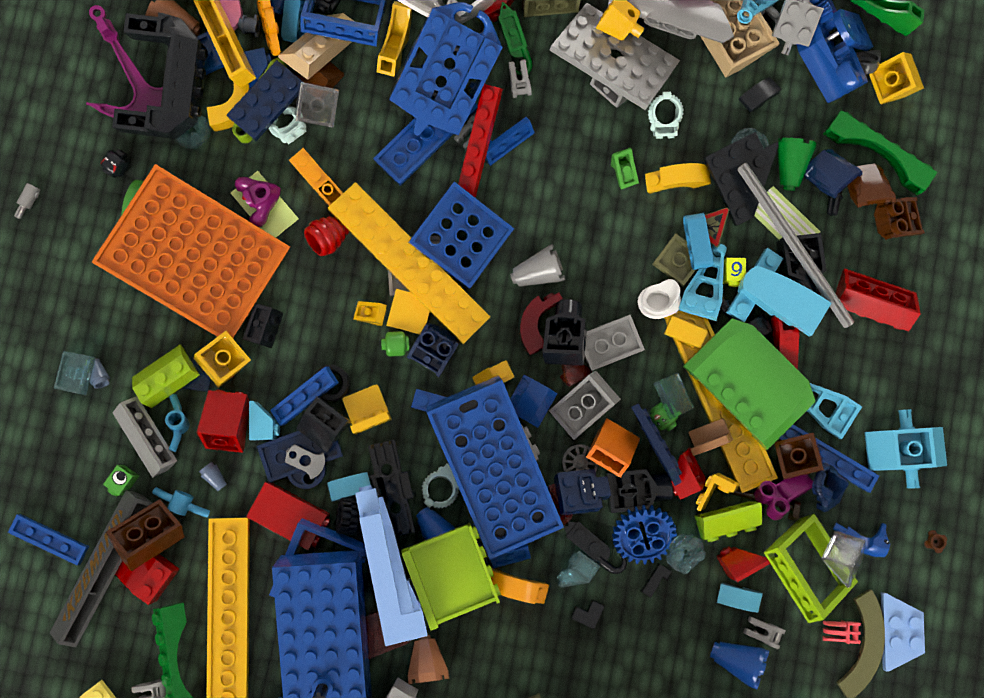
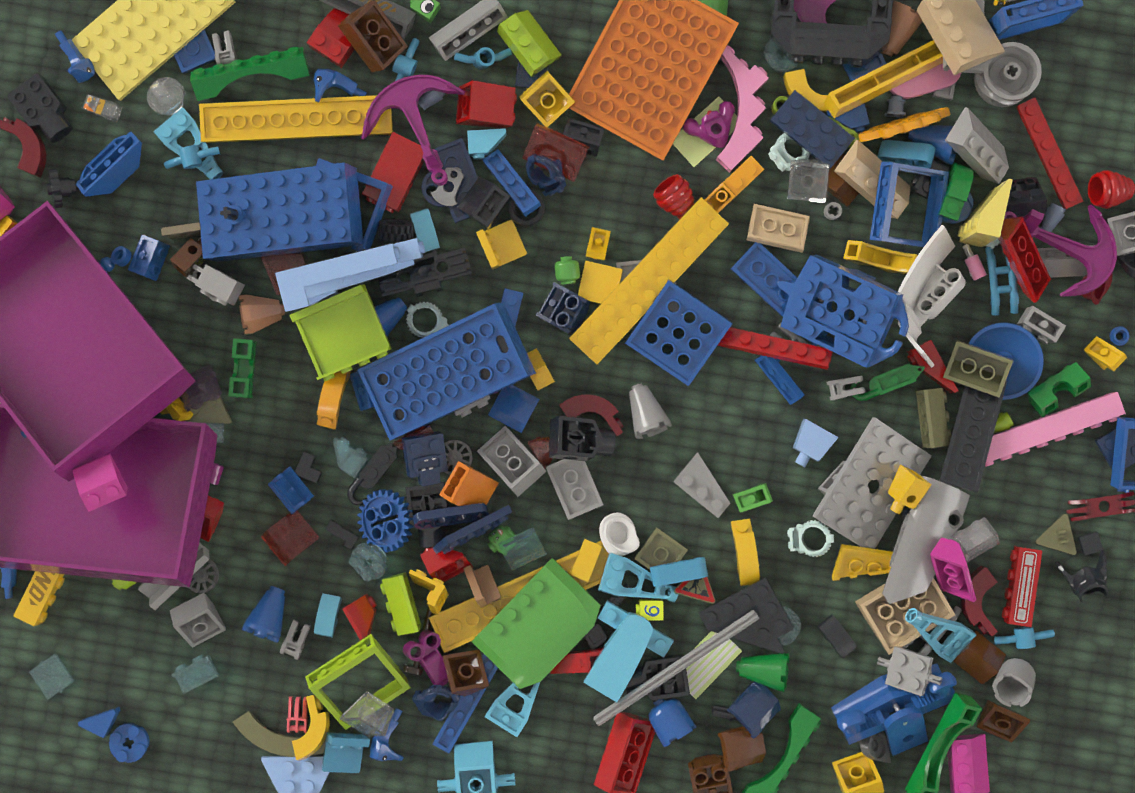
camera: 85 degrees right, 5 degrees up
none -> green arch [228,338,257,398]
none -> clear red bracket [261,511,319,566]
none -> blue hinge [268,467,314,514]
none -> yellow arch [292,695,330,761]
none -> blue animal [314,69,367,102]
none -> dark azure bracket [322,732,370,773]
none -> magenta piece [361,75,465,186]
none -> dark blue beam [413,503,489,529]
none -> clear red plate [522,123,589,182]
none -> dark blue piece [526,154,566,196]
none -> blue cylinder [648,698,696,747]
none -> light grey wing [673,452,730,518]
none -> bright pink arch [716,45,768,173]
none -> tan tile [746,204,810,253]
none -> light blue torso [793,419,838,468]
none -> light grey bush [824,202,842,220]
none -> yellow wing [832,544,893,581]

